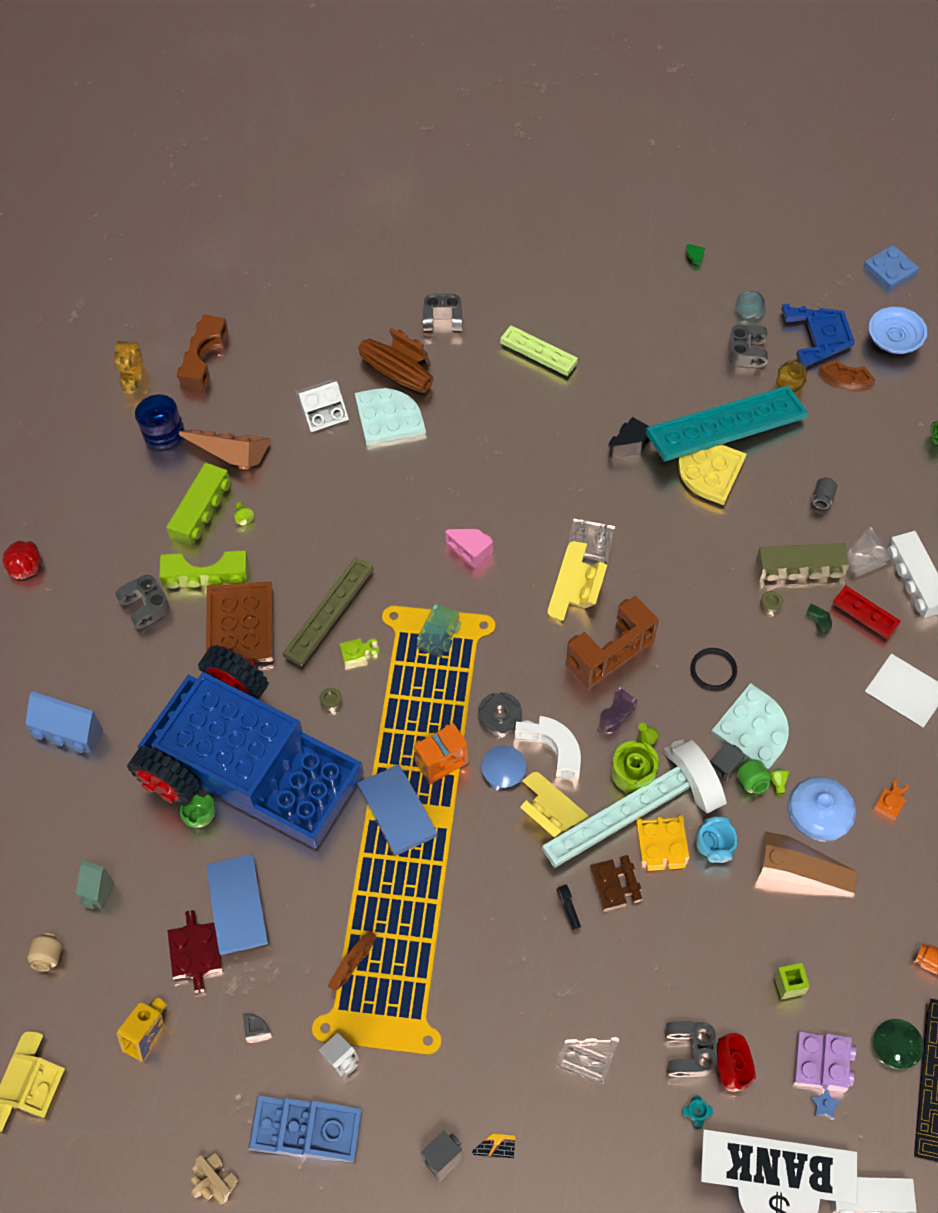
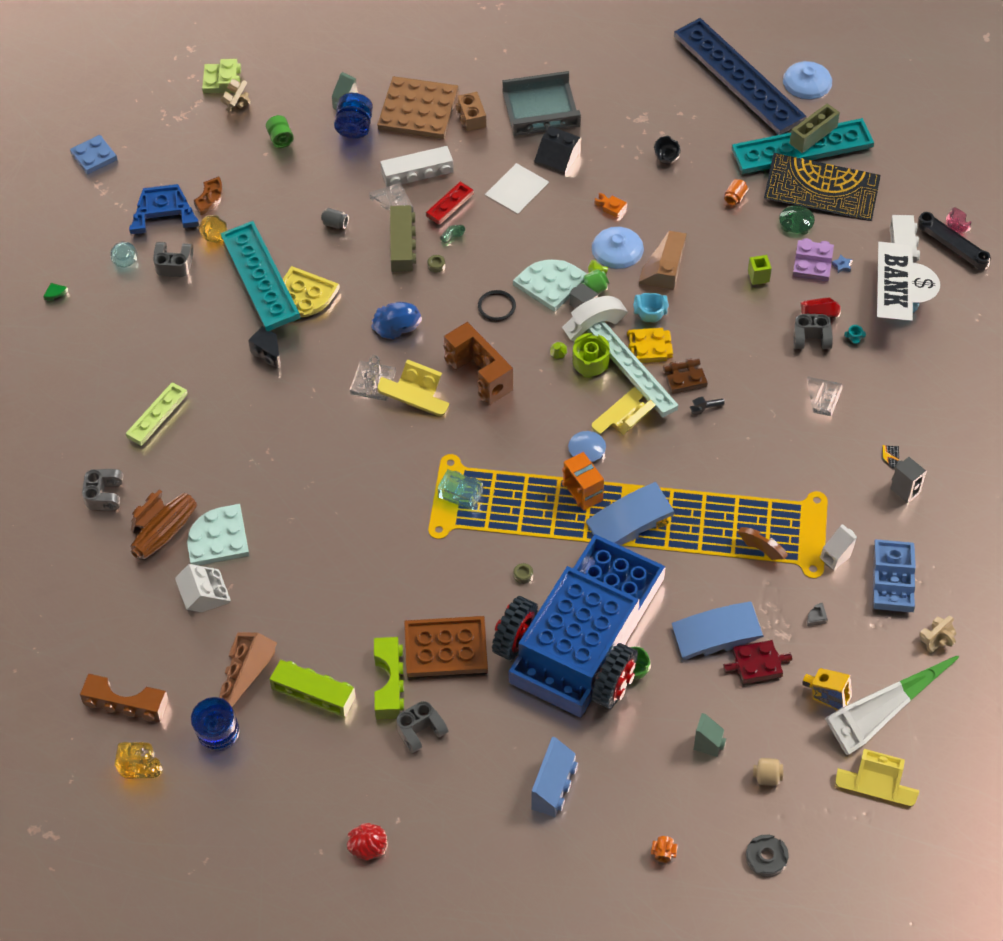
camera: 90 degrees left, 5 degrees down
lime rock [234,502,254,525] -> none
olive plate [283,556,374,667] -> none
lime plate [339,638,380,666] -> none
bright pink slope [445,529,493,568] -> none
dark grey tile [478,692,522,736] -> none
white arch [515,716,581,780] -> none
clear purple leg [599,687,637,733] -> none
light blue hat [869,306,927,354] -> none
none -> blue piece [371,302,422,339]
none -> white plate [825,656,959,755]

